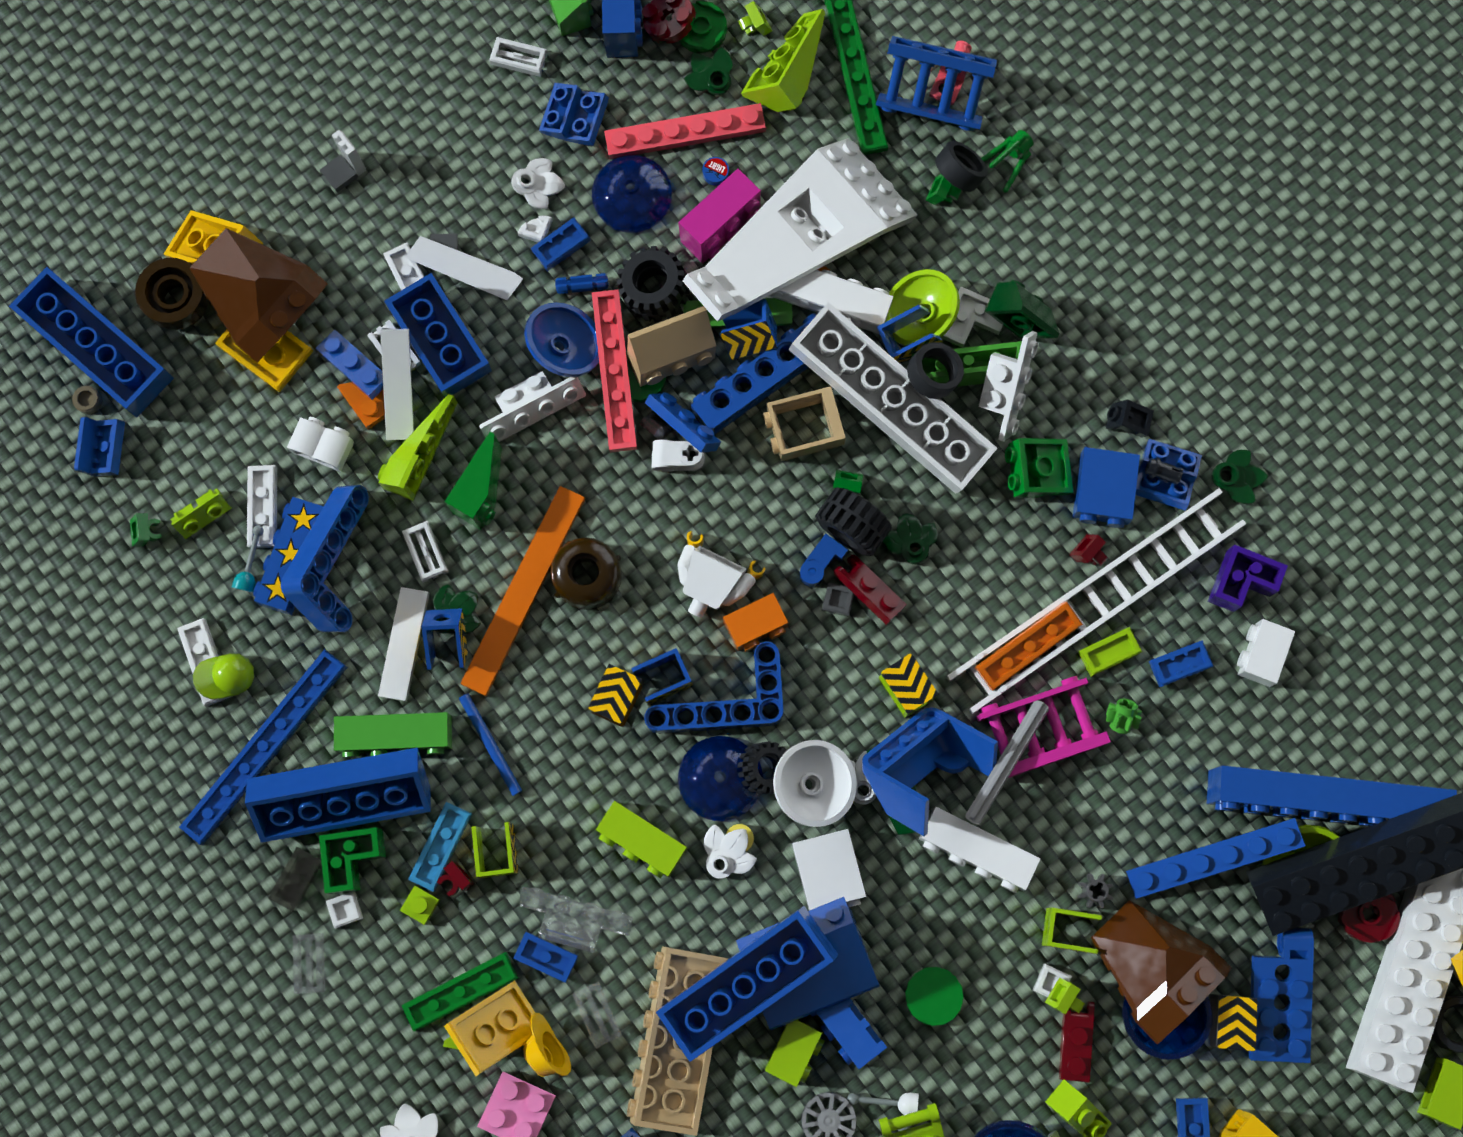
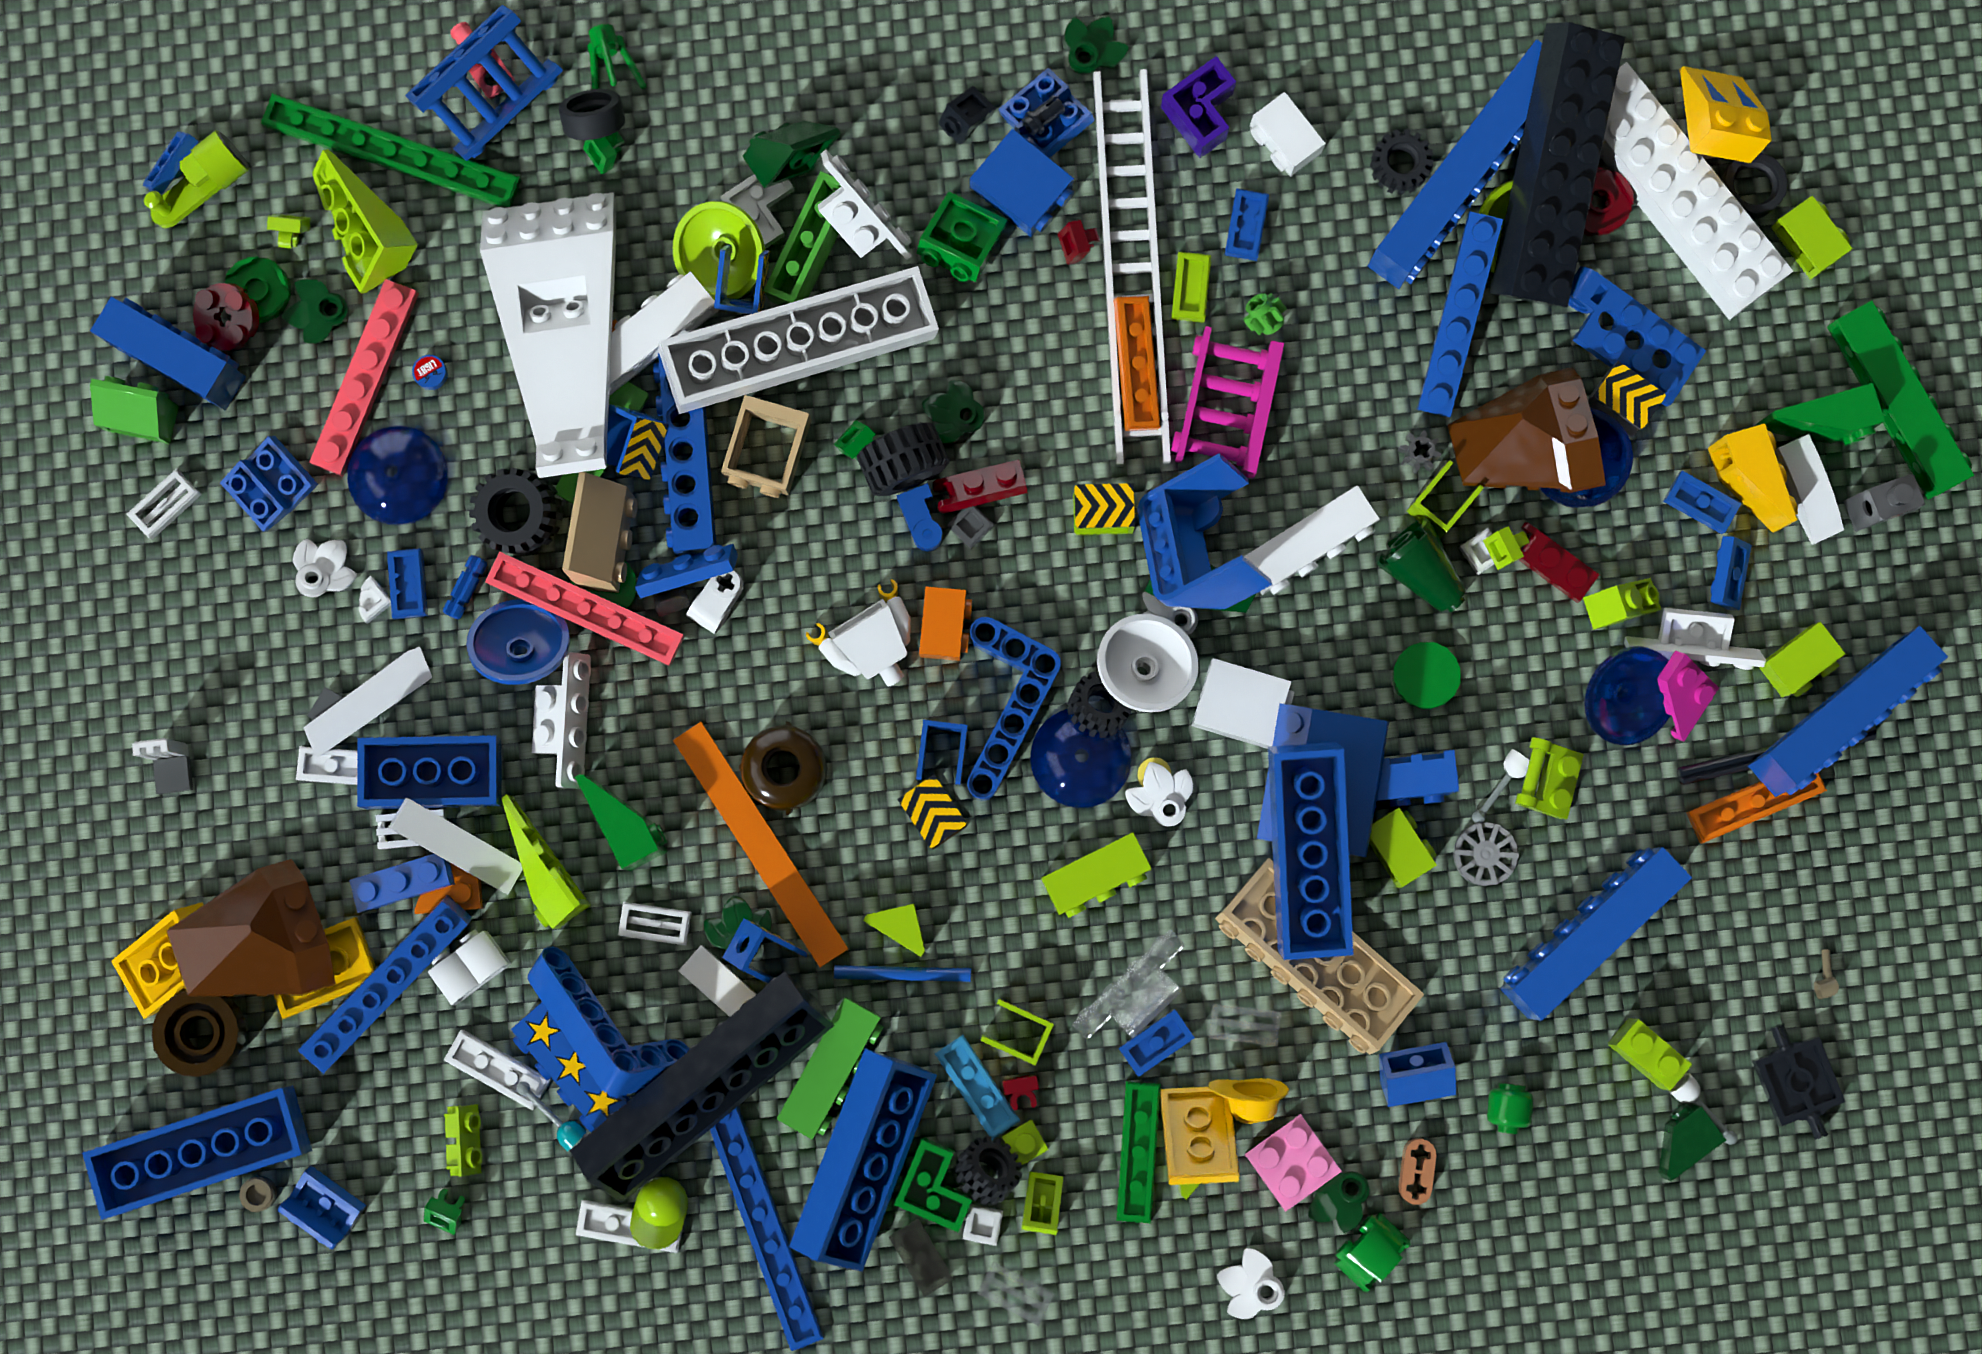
camera: 60 degrees left, 5 degrees up
dark pink brick [678,169,761,264] -> none
black tyre [907,342,964,399] -> none
light grey axle [965,700,1049,825] -> none
none -> blue brick [298,895,473,1074]
none -> black brick [569,971,835,1202]
none -> lime slope [863,904,926,957]
none -> black tyre [954,1136,1022,1205]
none -> lime slope [1021,1171,1063,1235]
none -> black tyre [1370,129,1433,195]
none -> dark green cone [1375,517,1466,612]

